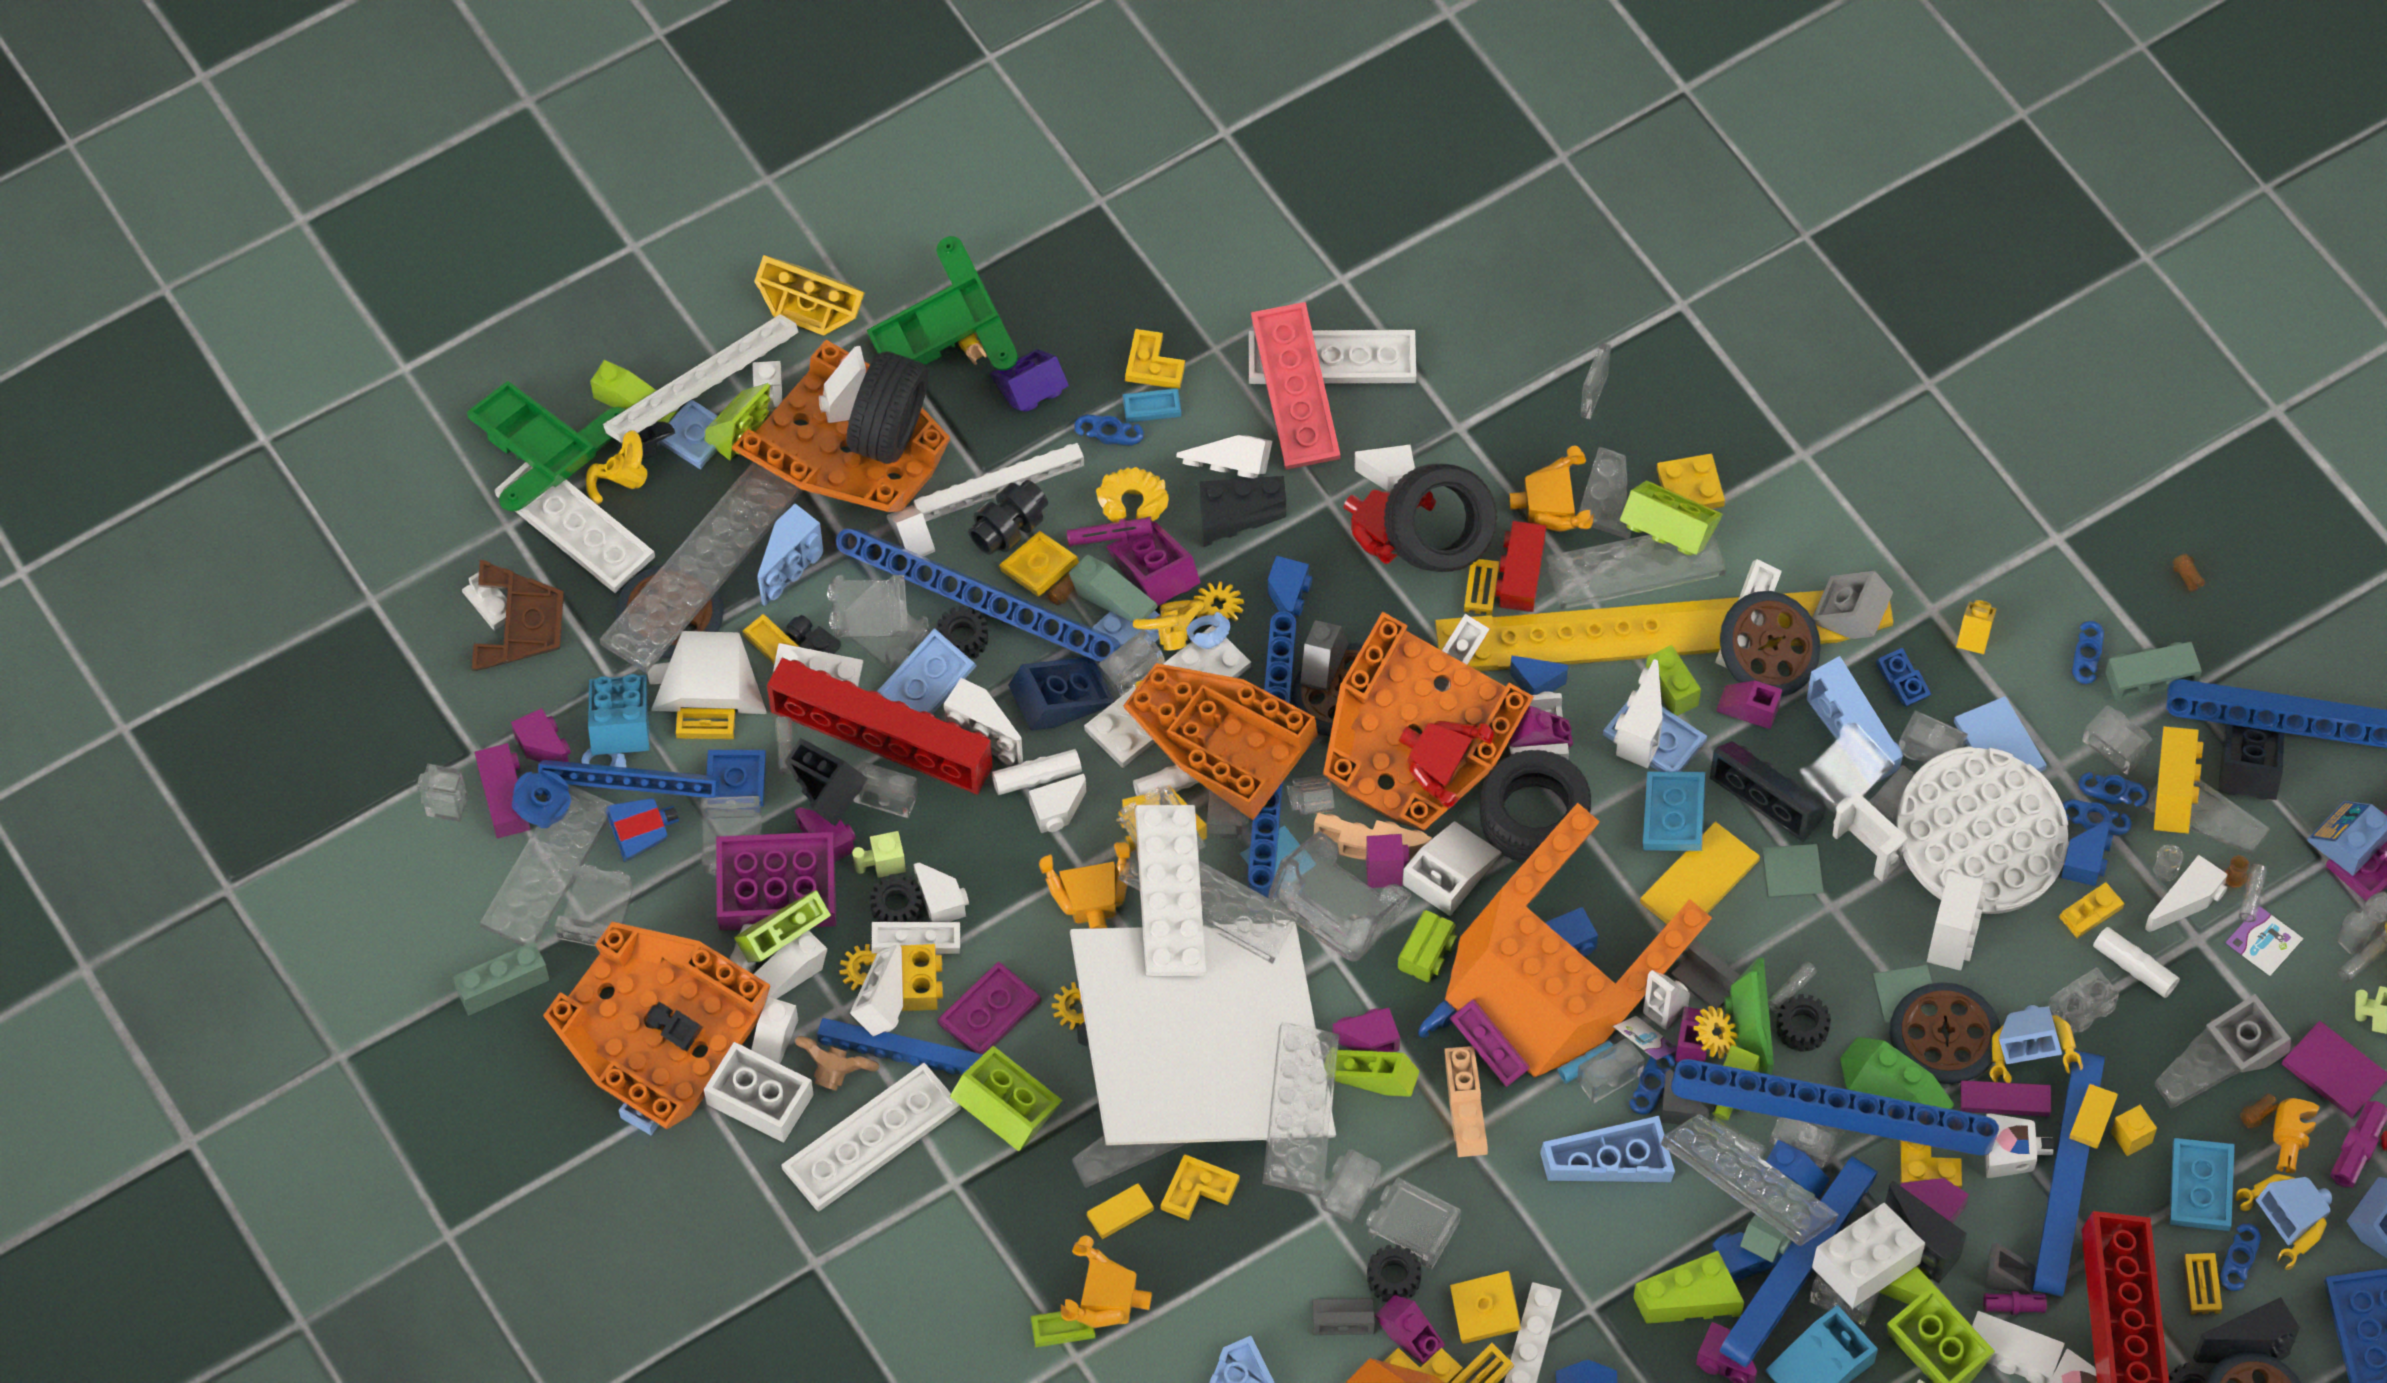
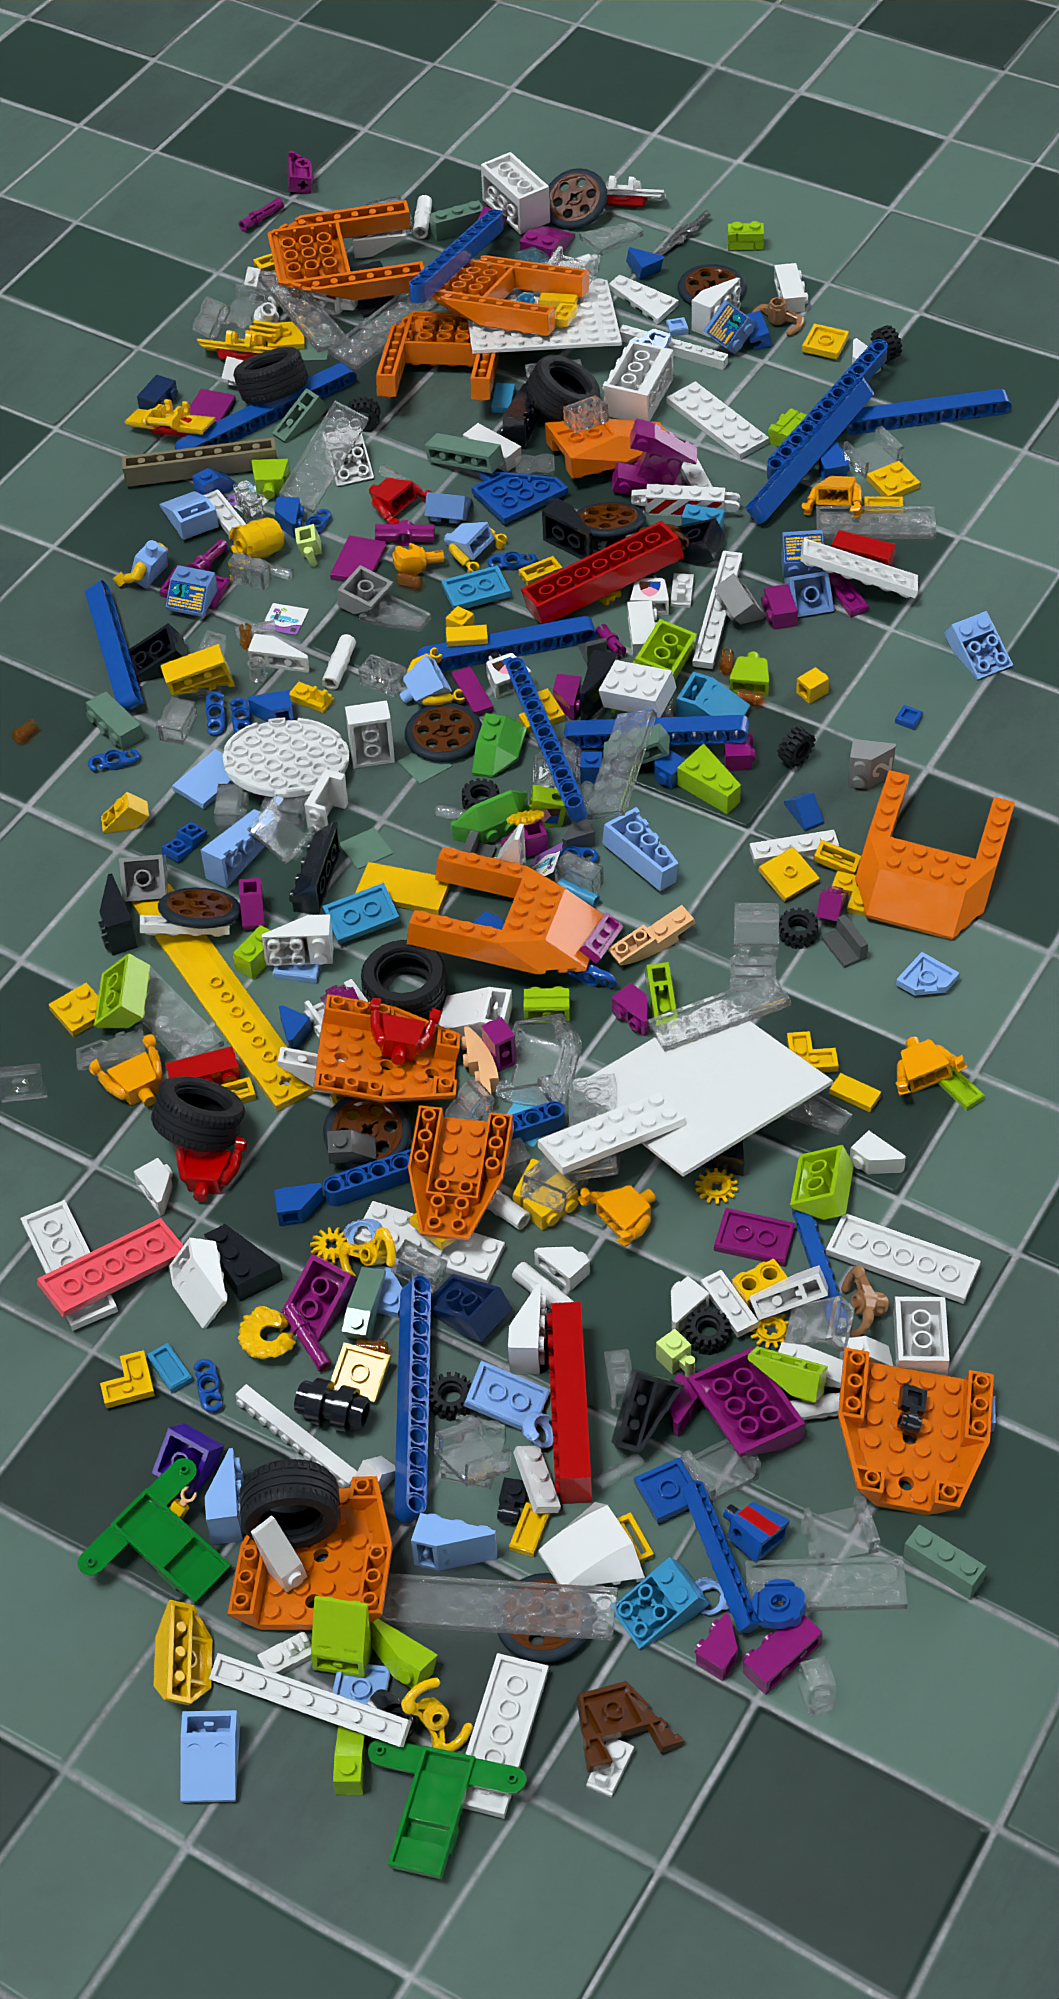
camera: 115 degrees left, 10 degrees down
none -> black slope [98,873,138,956]
none -> light blue slope [180,1710,240,1803]
none -> light blue slope [205,1448,244,1545]
none -> lime slope [370,1619,438,1689]
none -> light blue piece [522,1411,553,1448]
none -> clear panel [784,1296,855,1352]
none -> white slope [850,1131,906,1174]

